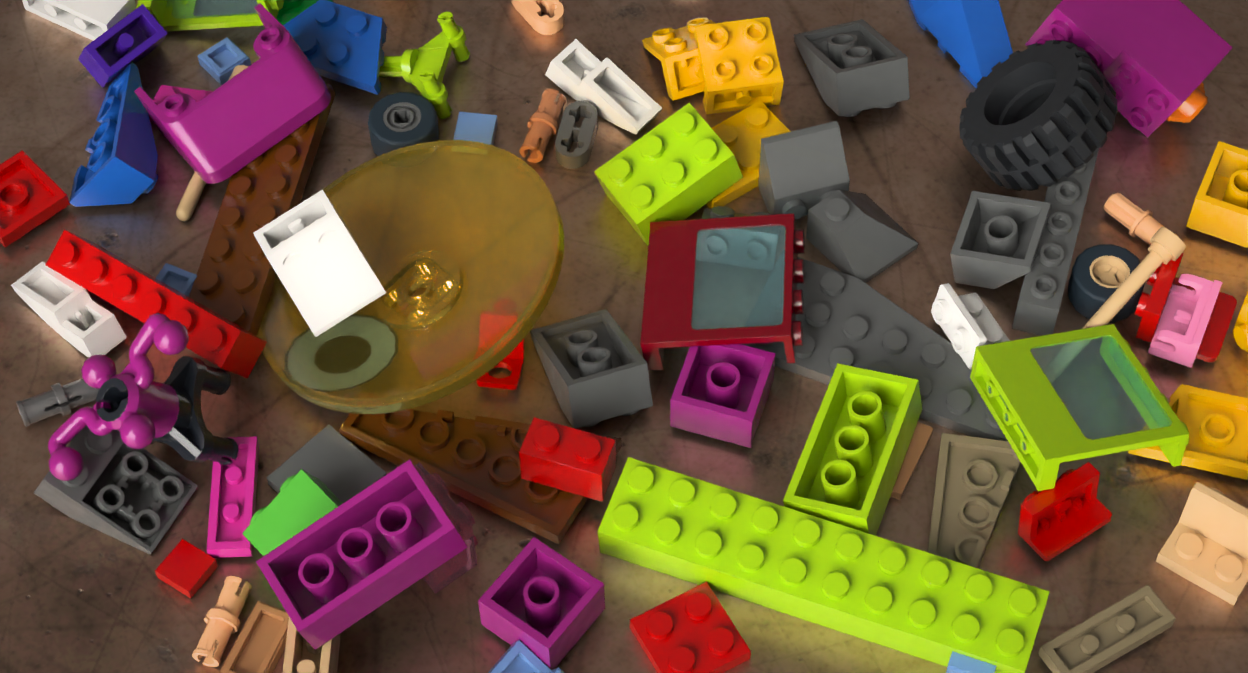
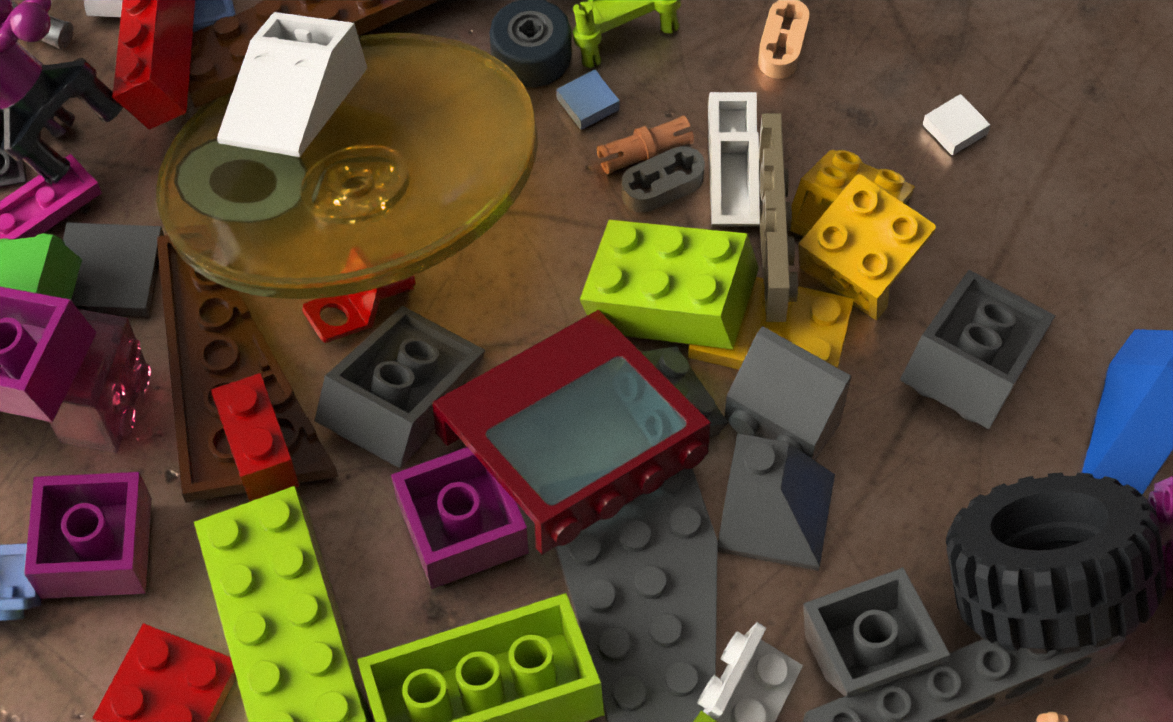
camera: 50 degrees right, 5 degrees up
none -> dark tan wing [759,113,798,322]

